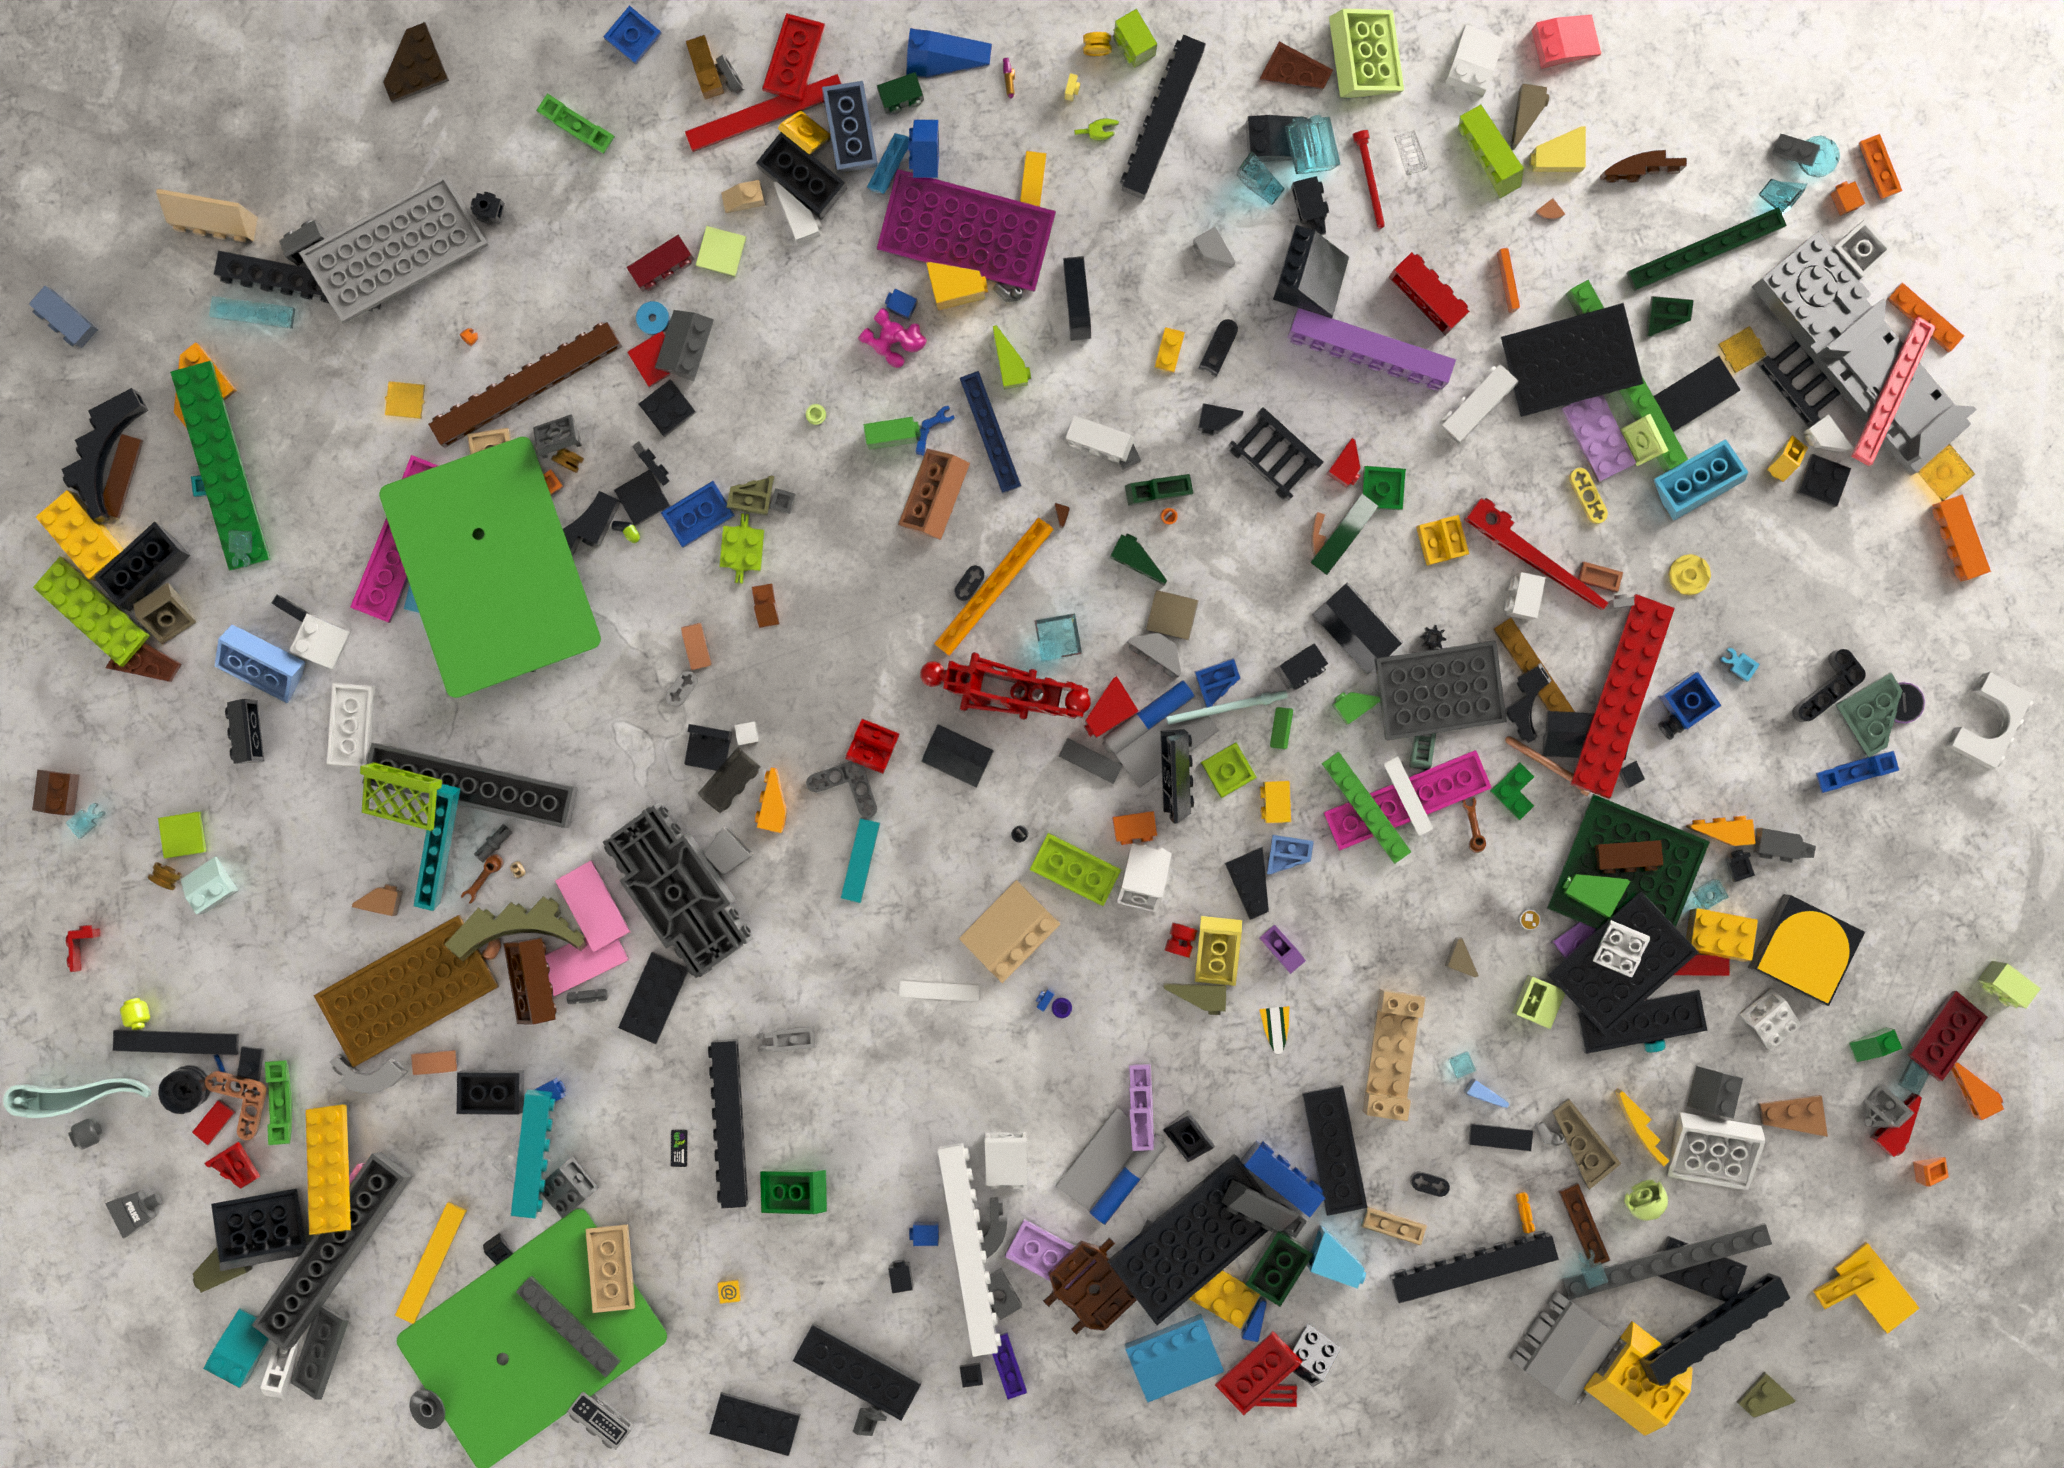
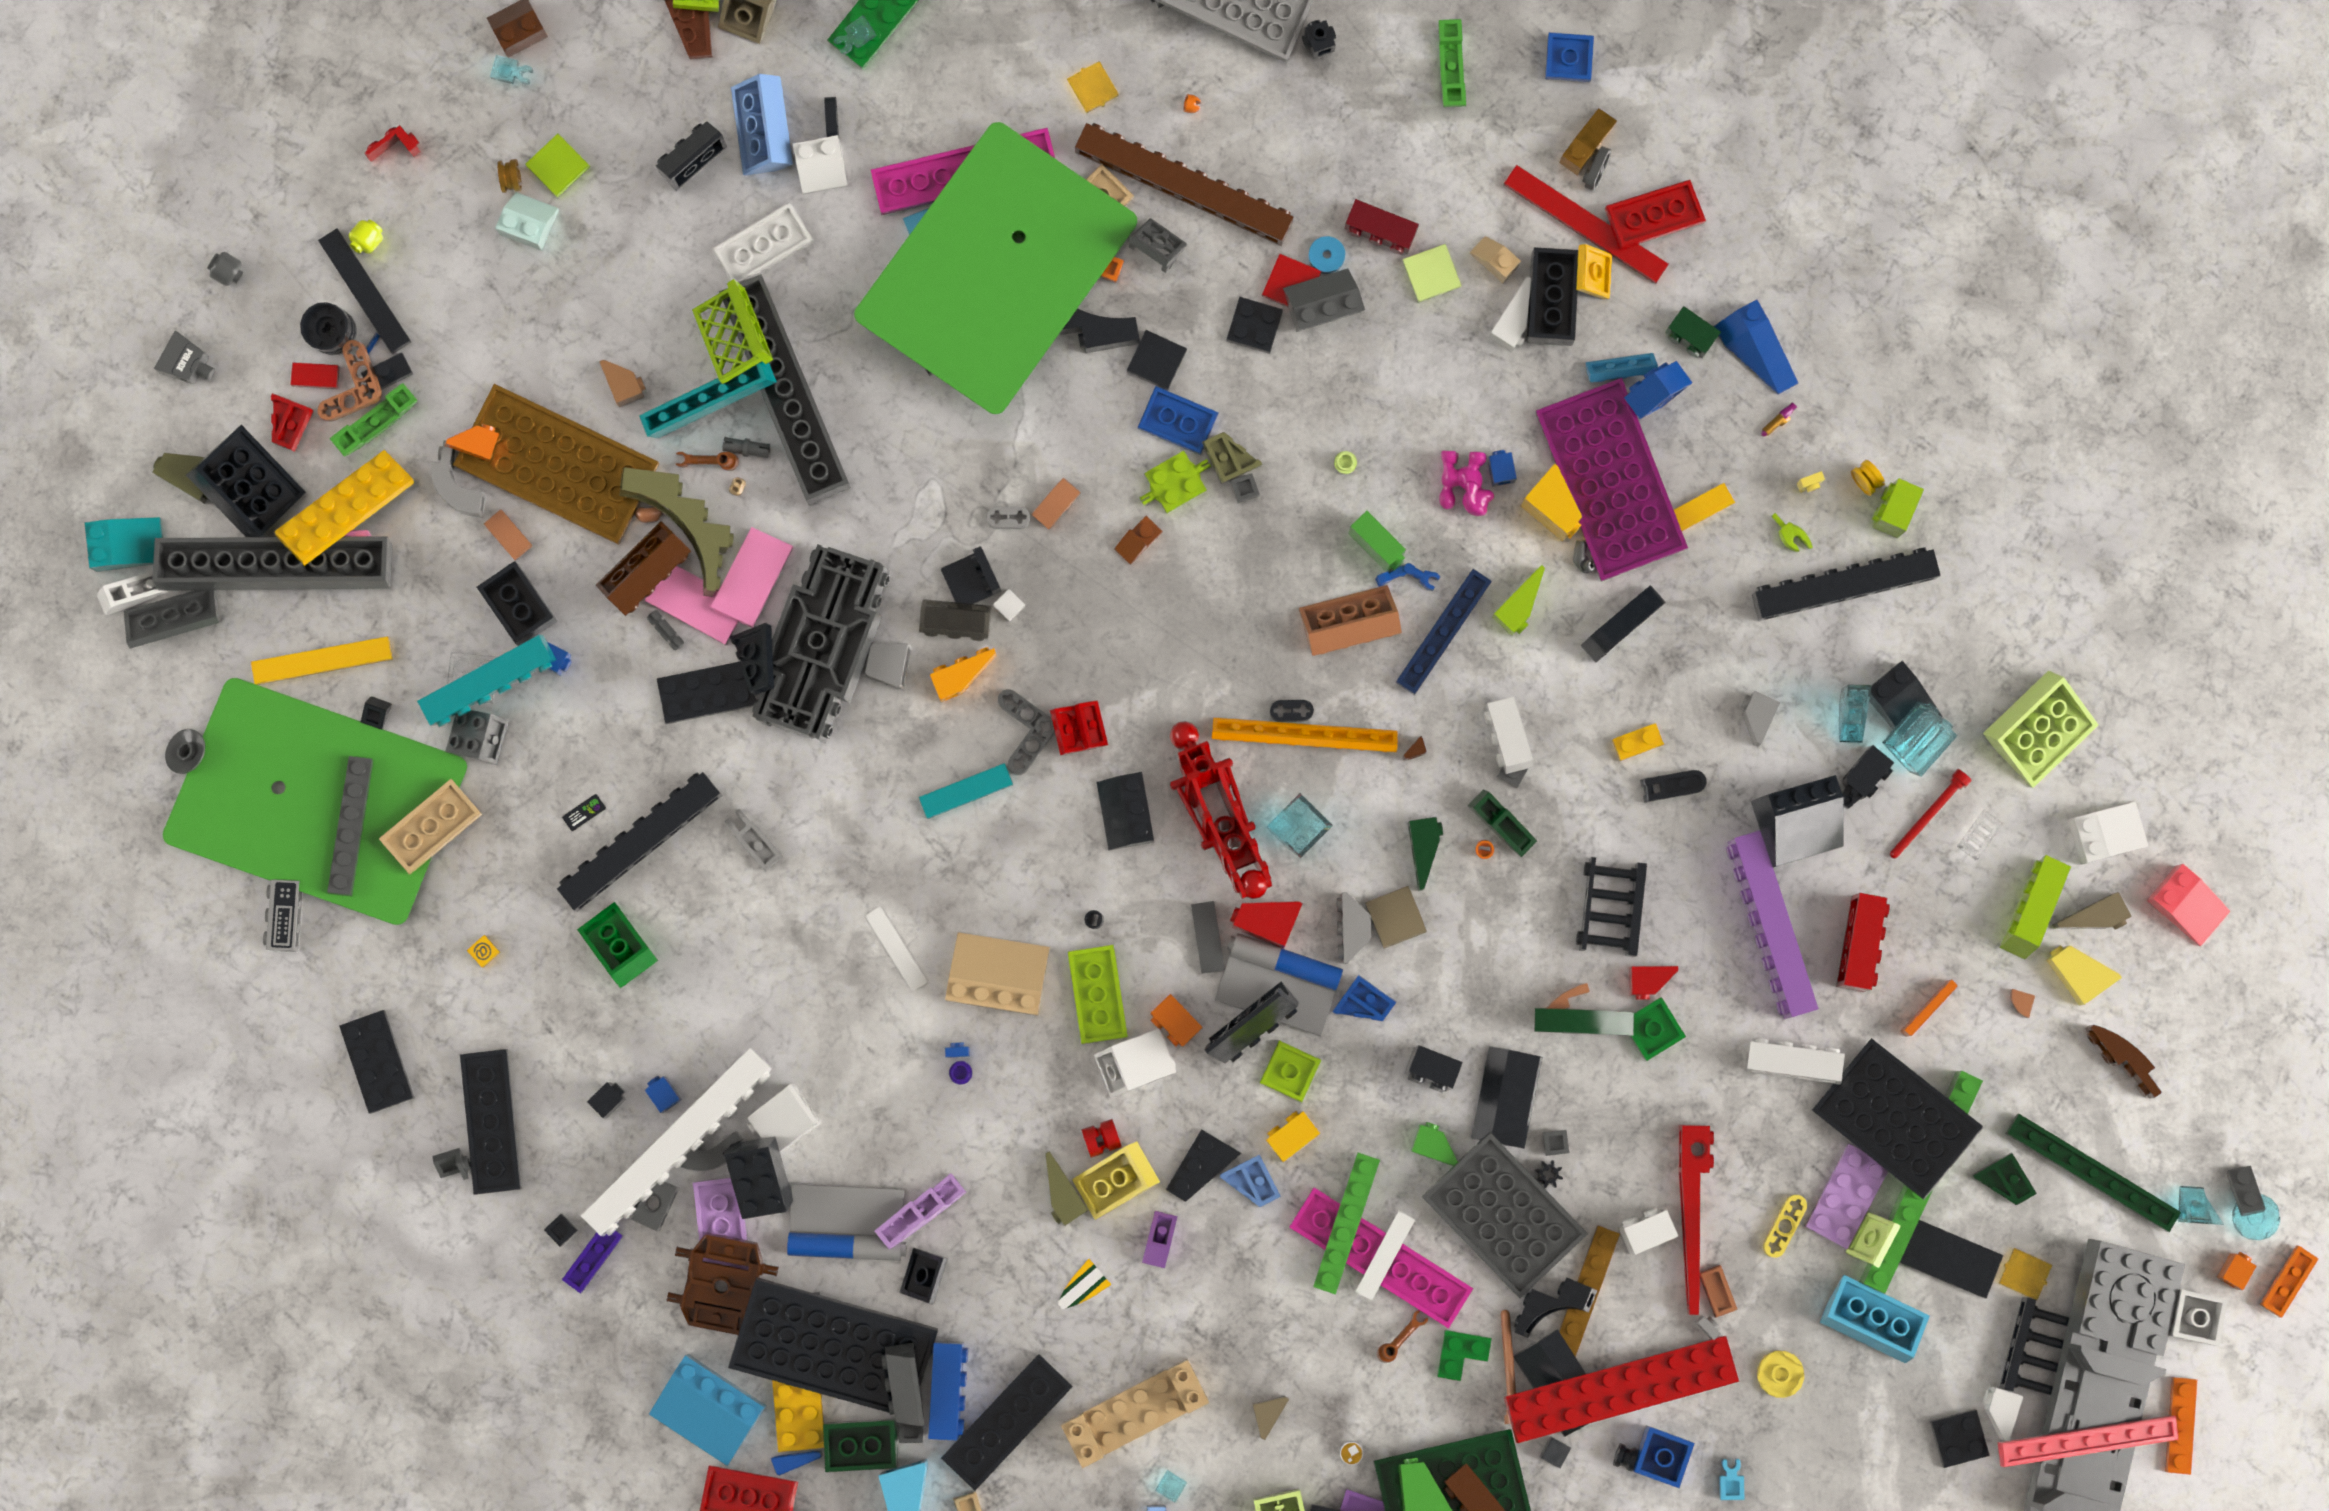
camera: 50 degrees right, 5 degrees down
light aqua animal [3,1078,151,1118] -> none
pearl gold wheel [551,448,584,473] -> none
arm [612,521,640,543] -> none
black wing [633,441,670,486] -> none
sand blue brick [822,81,878,174] -> none
light aqua bar [1166,690,1287,725] -> none
black slope [1198,403,1244,436] -> none
copper wing [1260,41,1333,89] -> none
bright green slope [1270,707,1293,750] -> none
sand green slope [1409,733,1436,770] -> none
yellow slope [1416,515,1469,566] -> none
yellow slope [1767,435,1808,482] -> none
none -> orange slope [445,424,499,462]
none -> black brick [724,1136,793,1219]
none -> black wing [730,623,774,695]
none -> dark grey plate [1542,1130,1570,1156]

